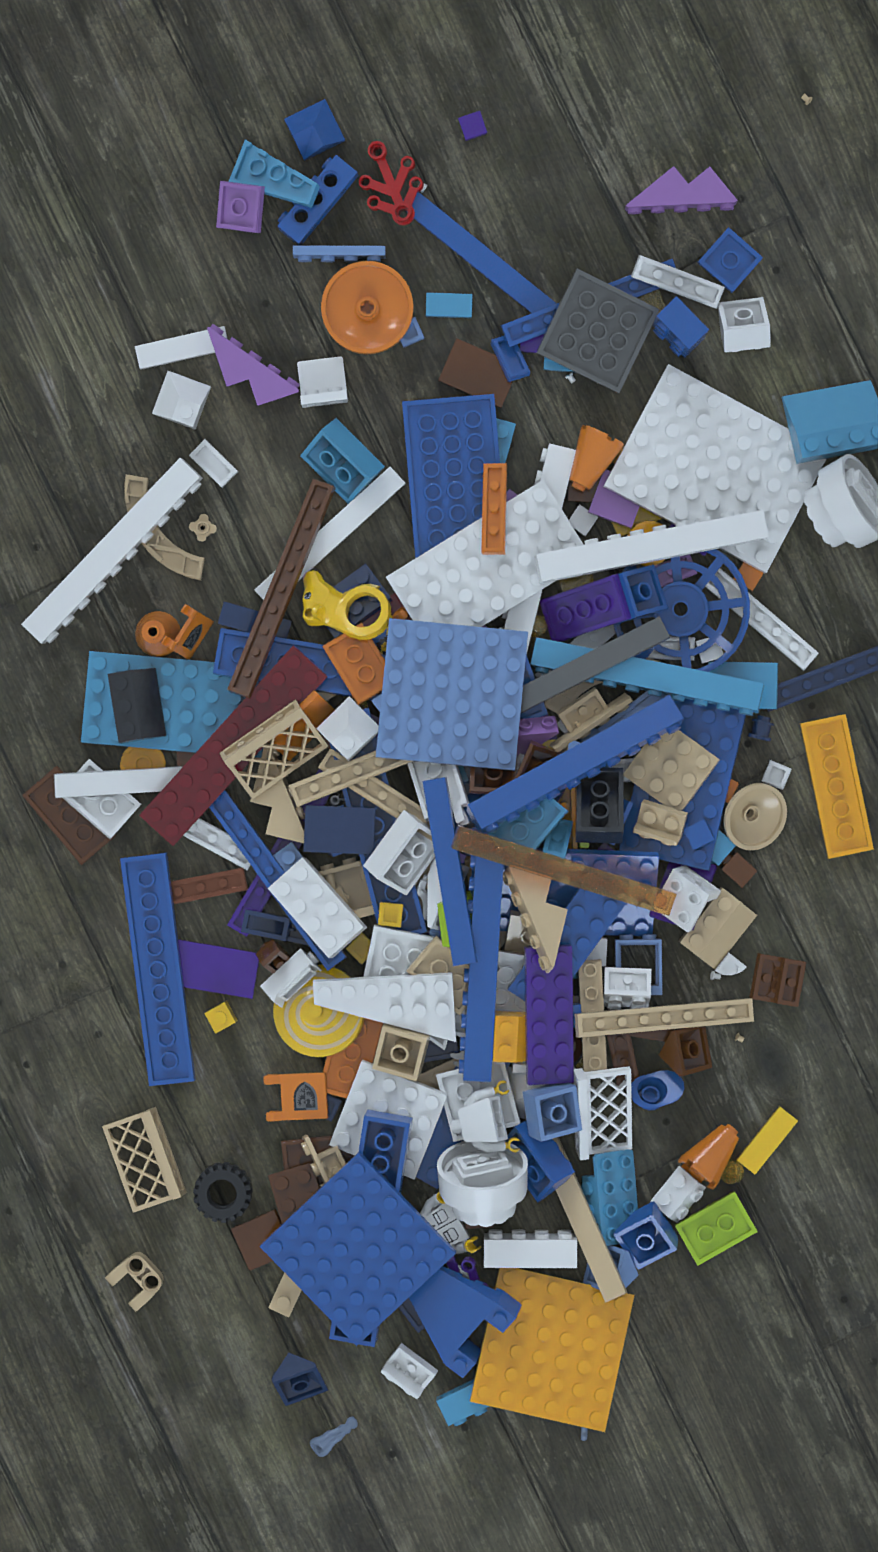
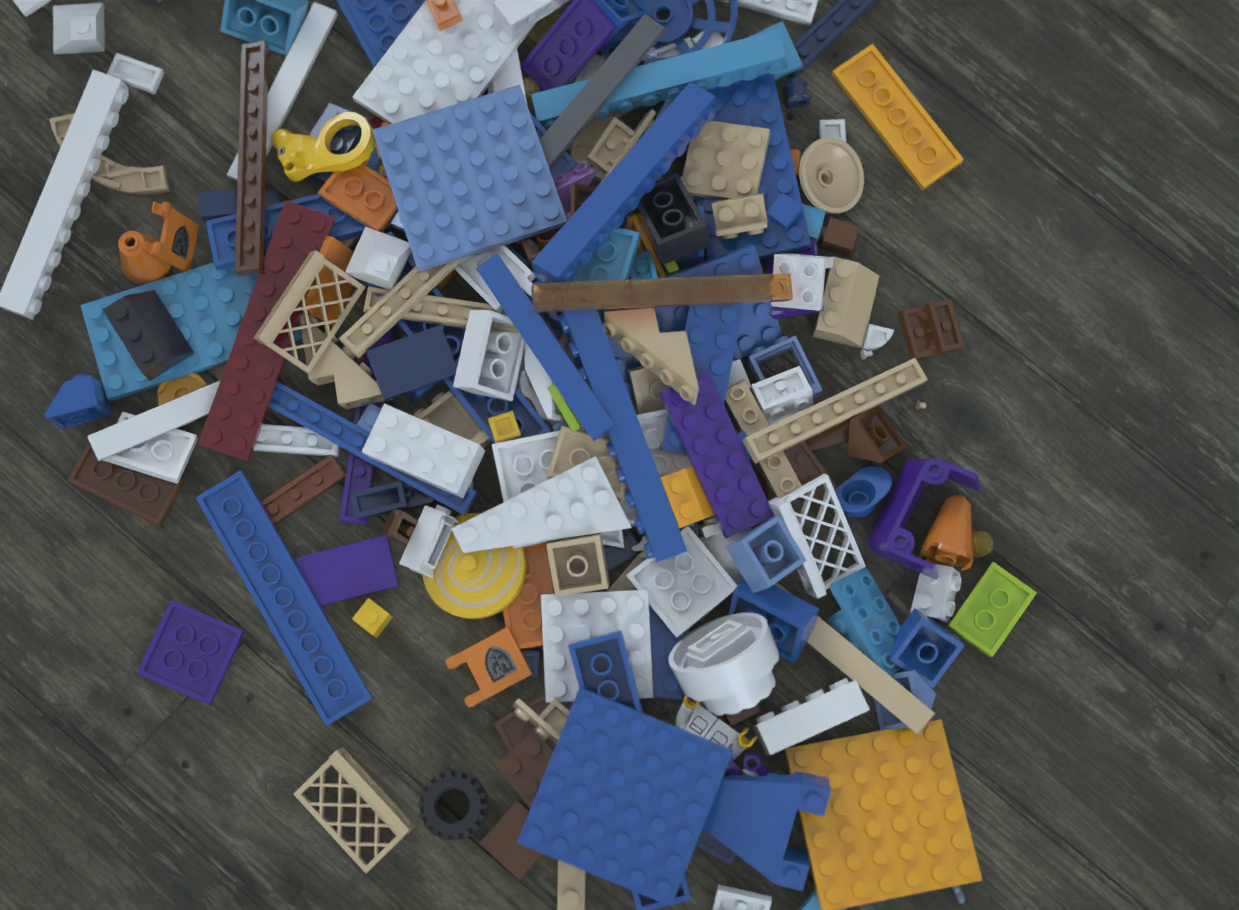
camera: 25 degrees left, 10 degrees down
tan plate [189,514,217,542] -> none
yellow tile [346,932,371,965] -> none
white torso [451,1081,520,1153] -> none
yellow tile [736,1106,798,1174] -> none
none -> blue slope [45,374,112,429]
none -> dark purple plate [137,600,245,705]
none -> dark purple windscreen [868,458,981,580]

